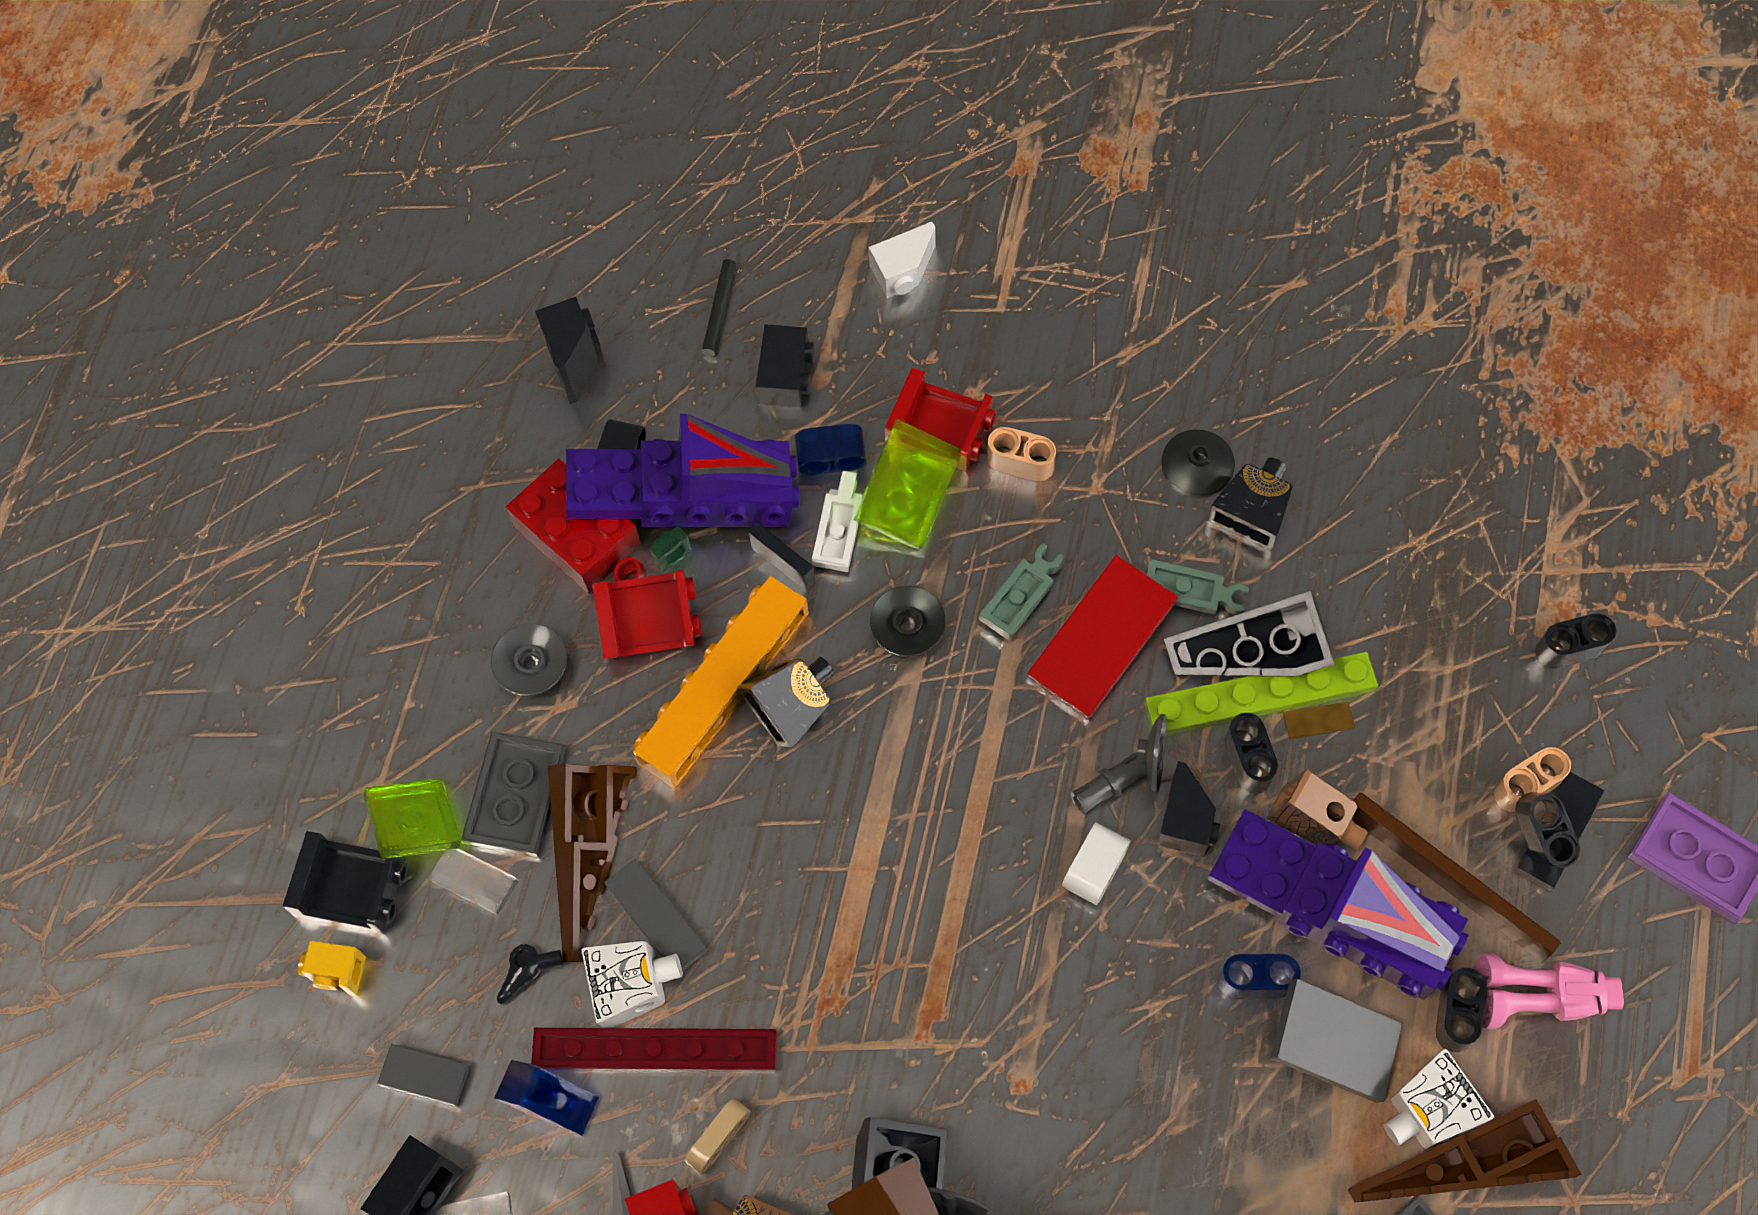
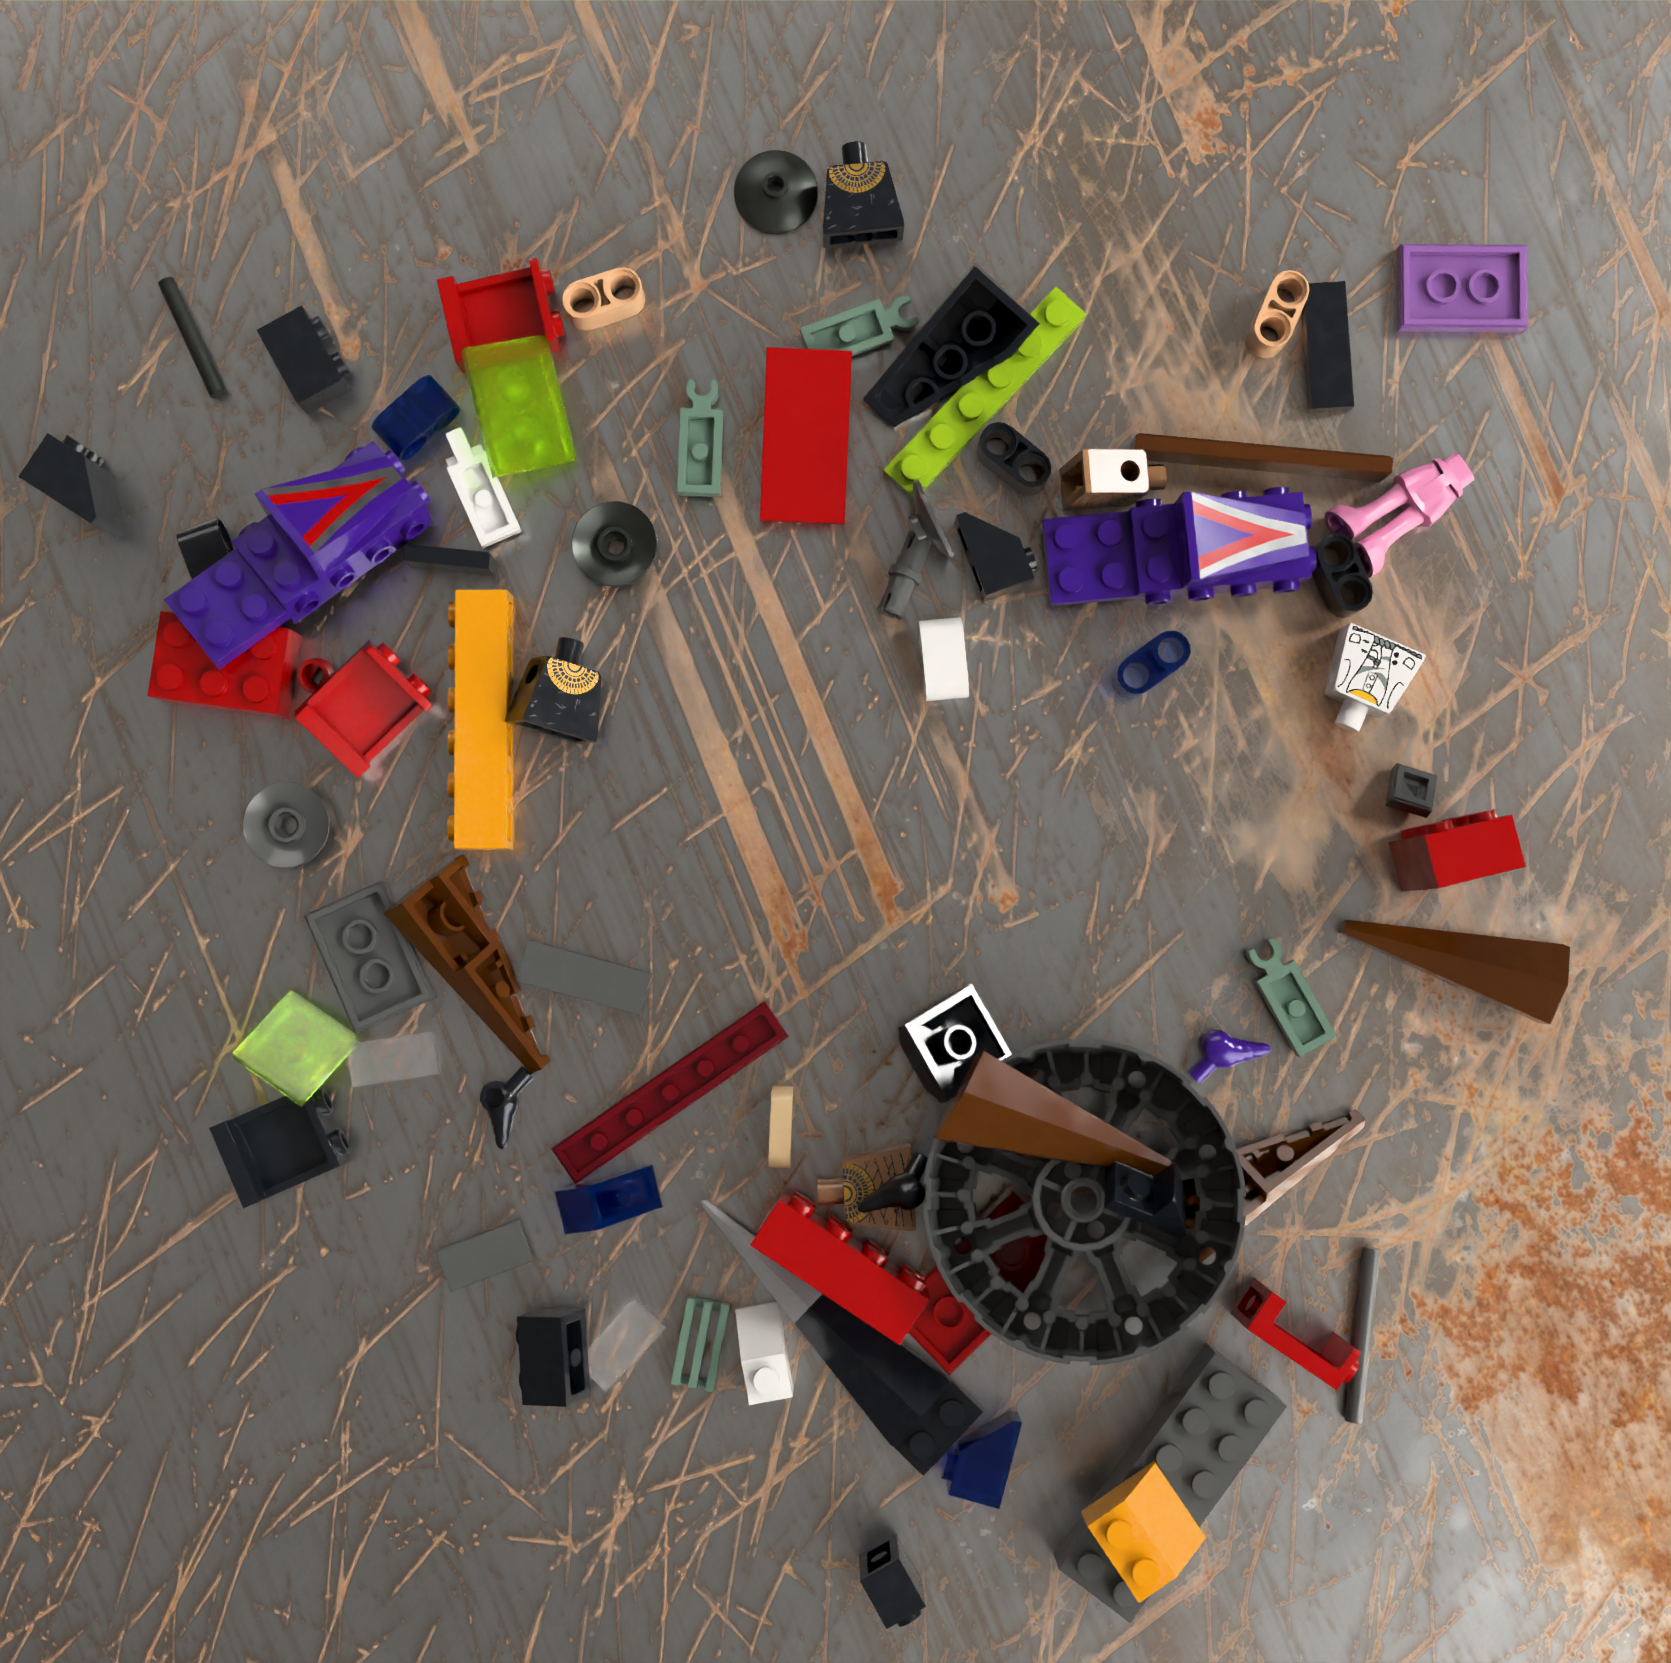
camera: 40 degrees left, 20 degrees up
yellow brick [298,941,366,996] -> none
torso [581,941,683,1028] -> none
clear green plate [650,526,692,574] -> none
white slope [869,222,935,298] -> none
tile [1270,979,1402,1103] -> none
pearl gold sticker [1283,702,1355,739] -> none
reddish brown wedge [1348,1099,1582,1203] -> none
black beam [1515,792,1581,868] -> none
black beam [1535,613,1617,669] -> none

